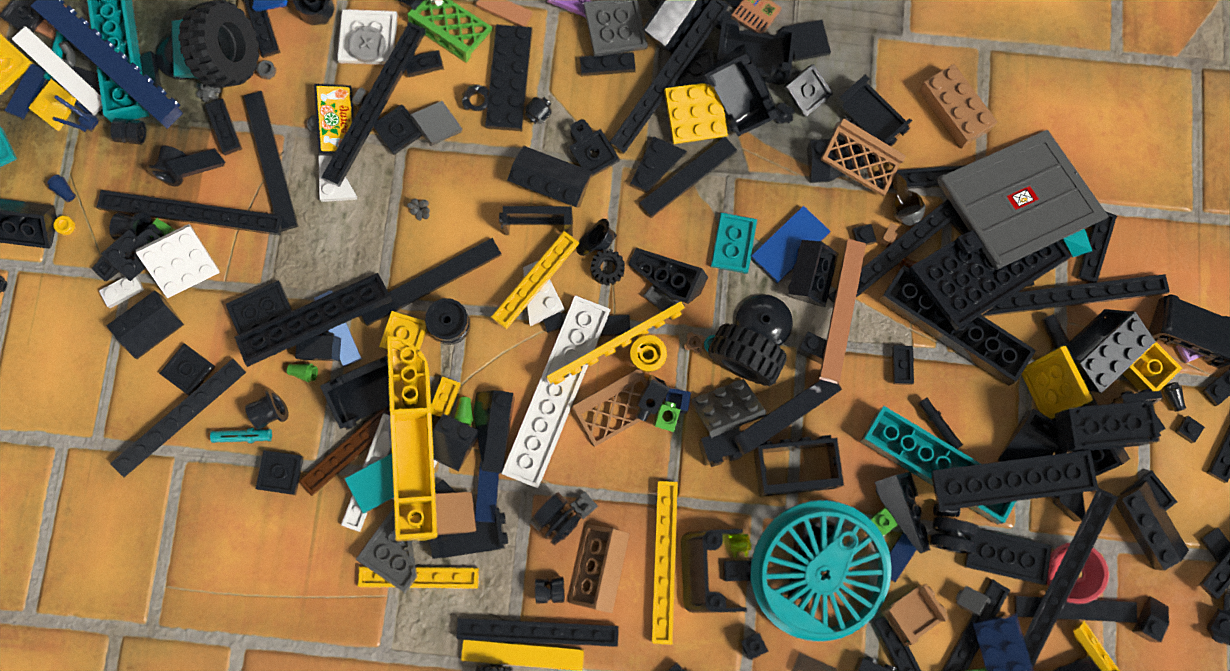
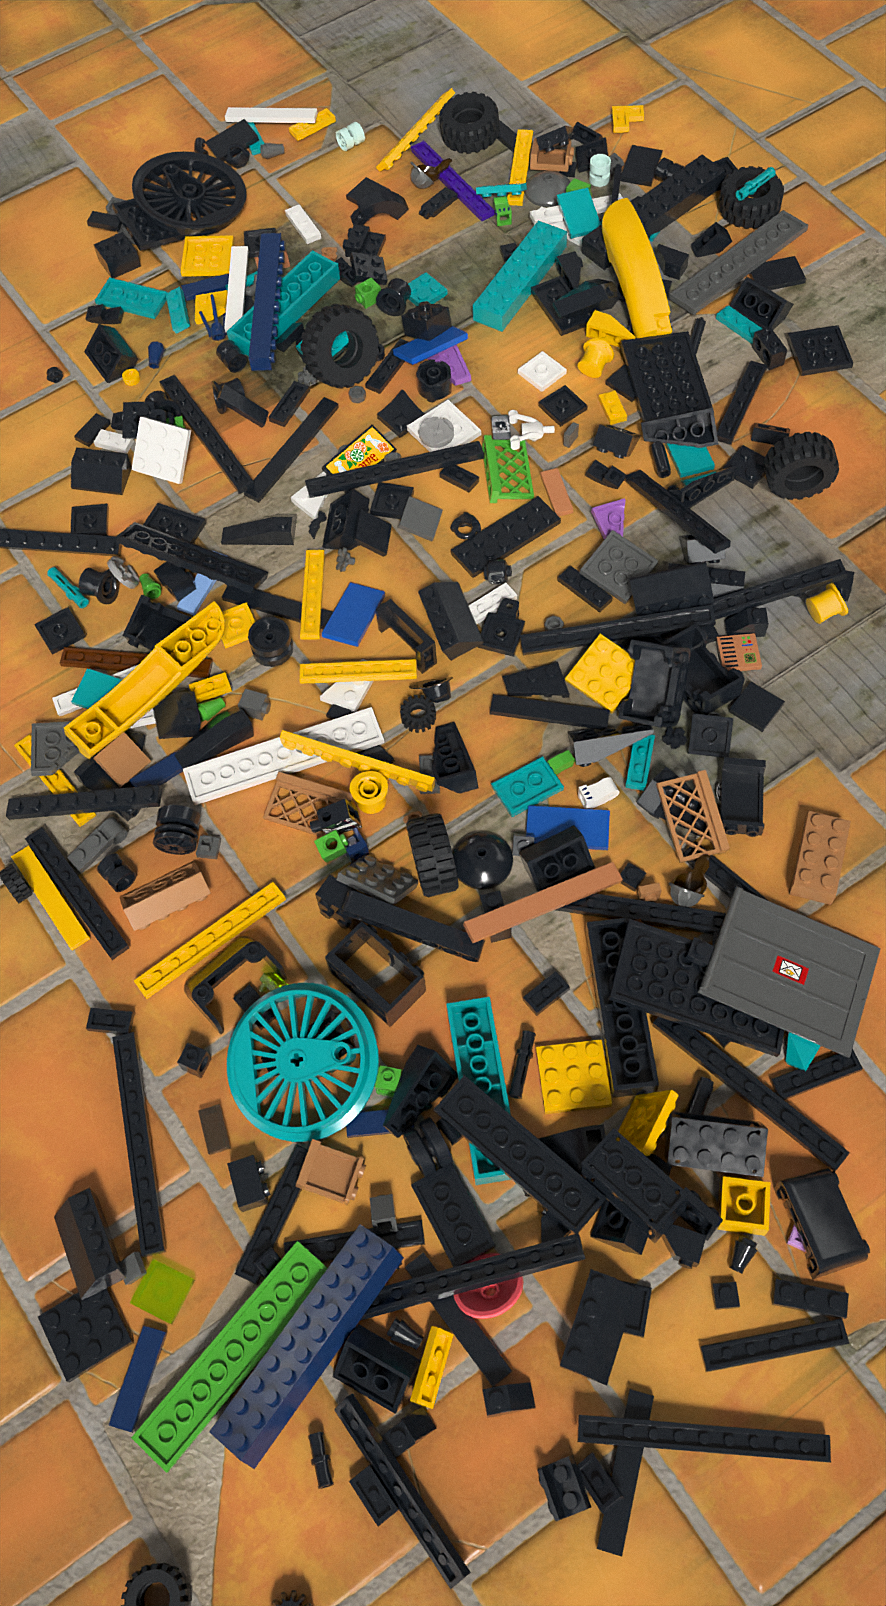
camera: 55 degrees right, 15 degrees down
none -> black plate [6,785,162,820]
none -> dark grey plate [67,817,128,873]
none -> black tile [74,413,111,447]
none -> light grey tile [107,556,139,589]
none -> teal plate [166,287,190,334]
none -> black wedge [221,514,297,545]
none -> dark grey brick [238,689,271,721]
none -> yellow tile [300,550,325,640]
none -> black piece [309,511,327,539]
none -> black slope [322,489,370,551]
none -> blue tile [322,582,385,647]
none -> black tile [353,509,392,557]
none -> black plate [377,389,425,438]
none -> black cone [387,1317,424,1350]
none -> white plate [469,583,517,624]
none -> black plate [512,834,535,856]
none -> yellow plate [536,1039,612,1114]
none -> dark grey tile [545,616,564,631]
none -> bright green piece [547,750,575,775]
none -> wedge [568,725,654,767]
none -> white leg [578,777,620,809]
none -> teal plate [625,735,655,791]

